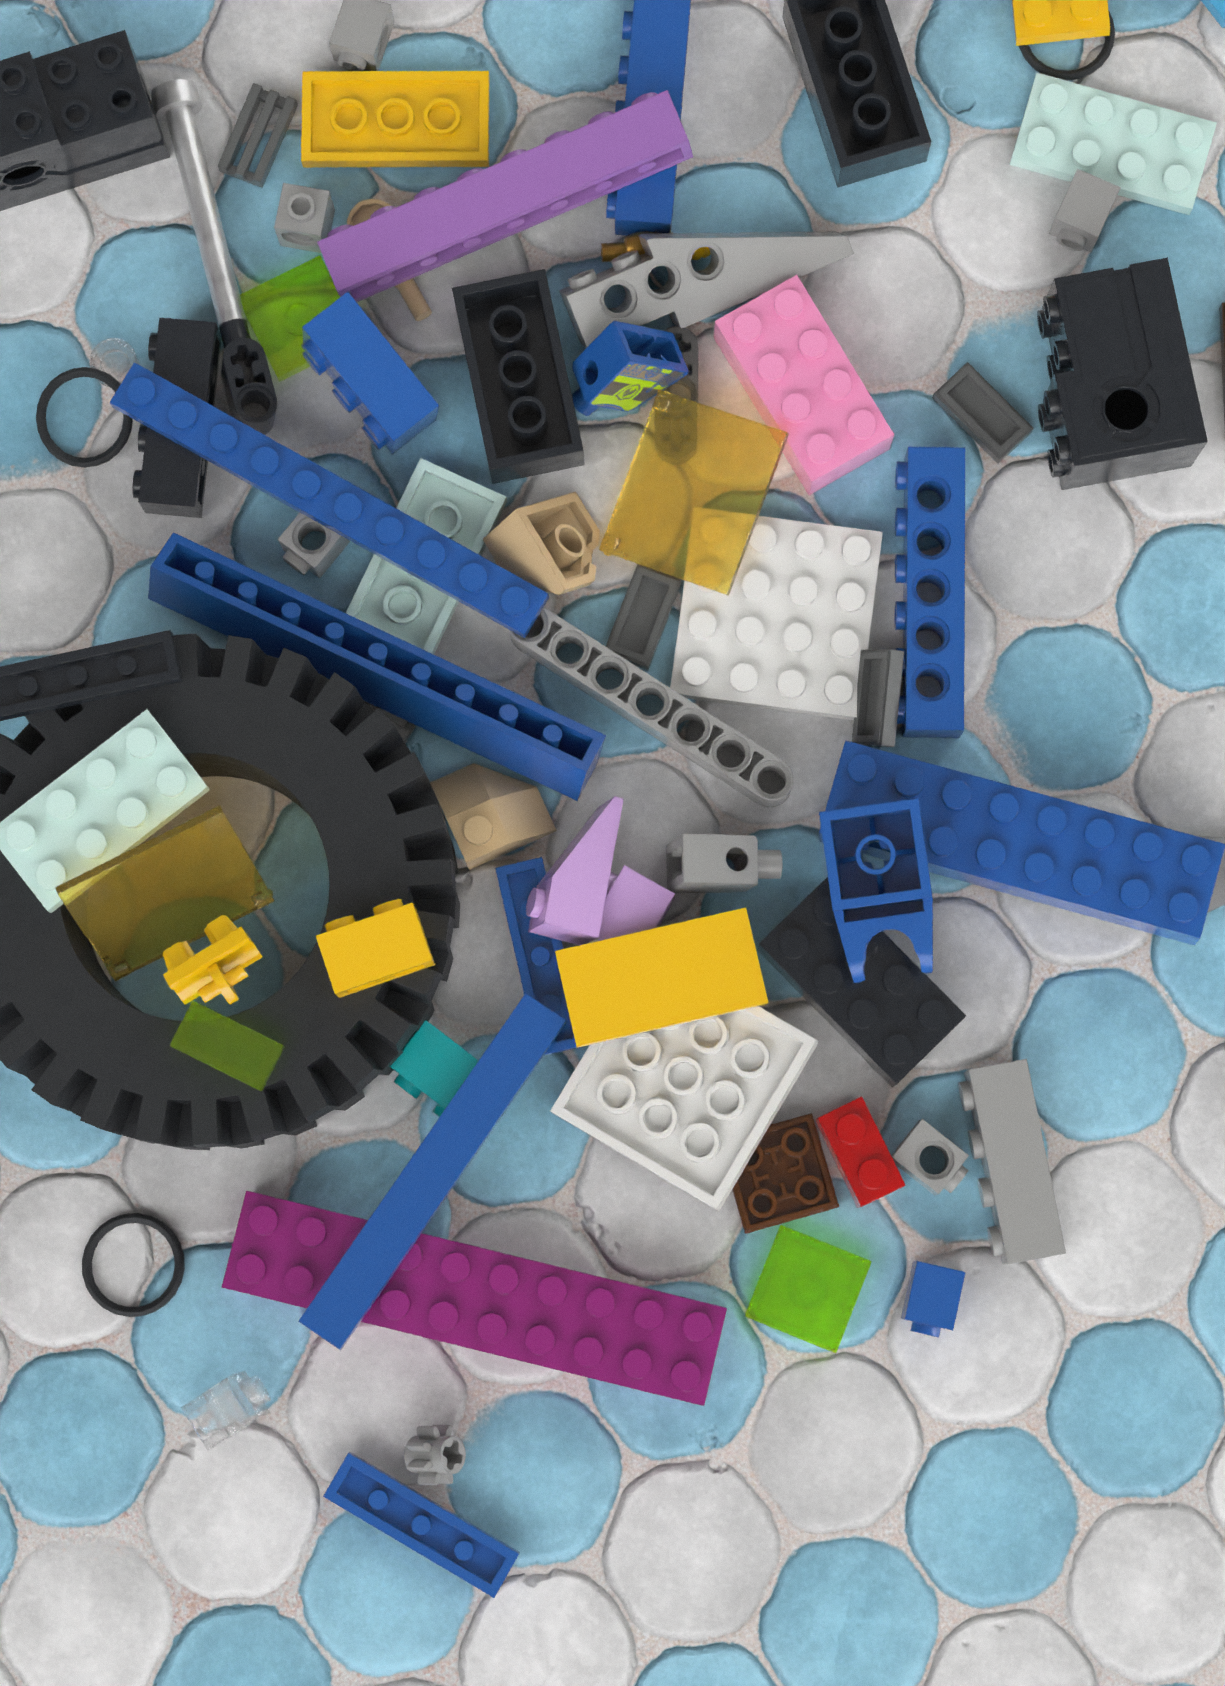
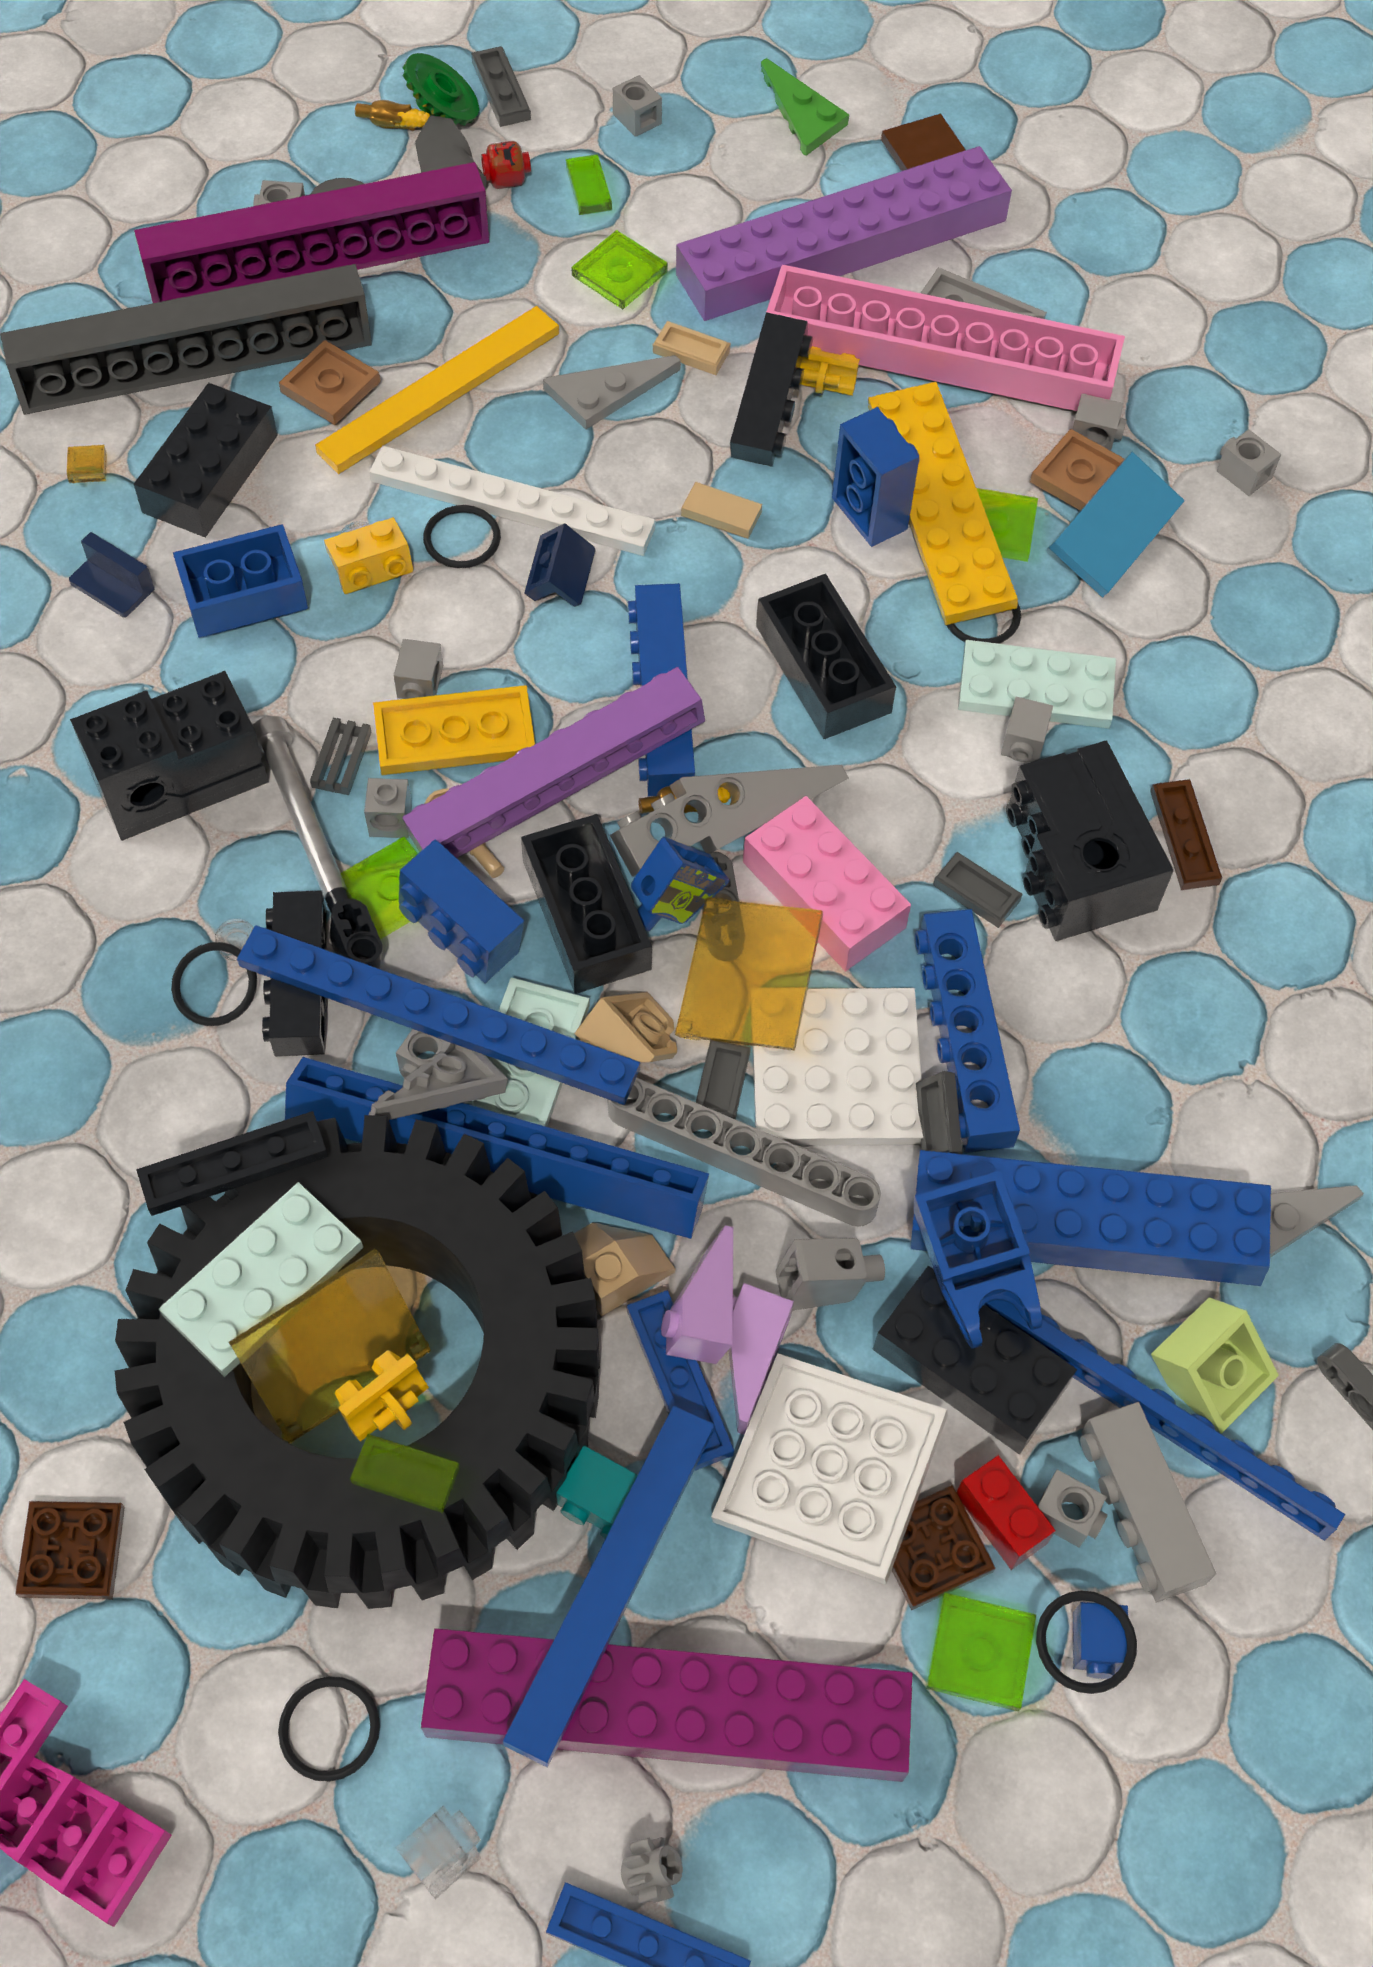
camera: 15 degrees left, 20 degrees down
yellow brick [316,899,435,998] -> none
yellow tile [555,907,769,1048] -> none
none -> light grey wing [369,1045,508,1120]
none -> blue plate [984,1300,1345,1541]
none -> black tyre [1036,1590,1137,1694]
none -> yellowish green slope [1151,1297,1279,1434]

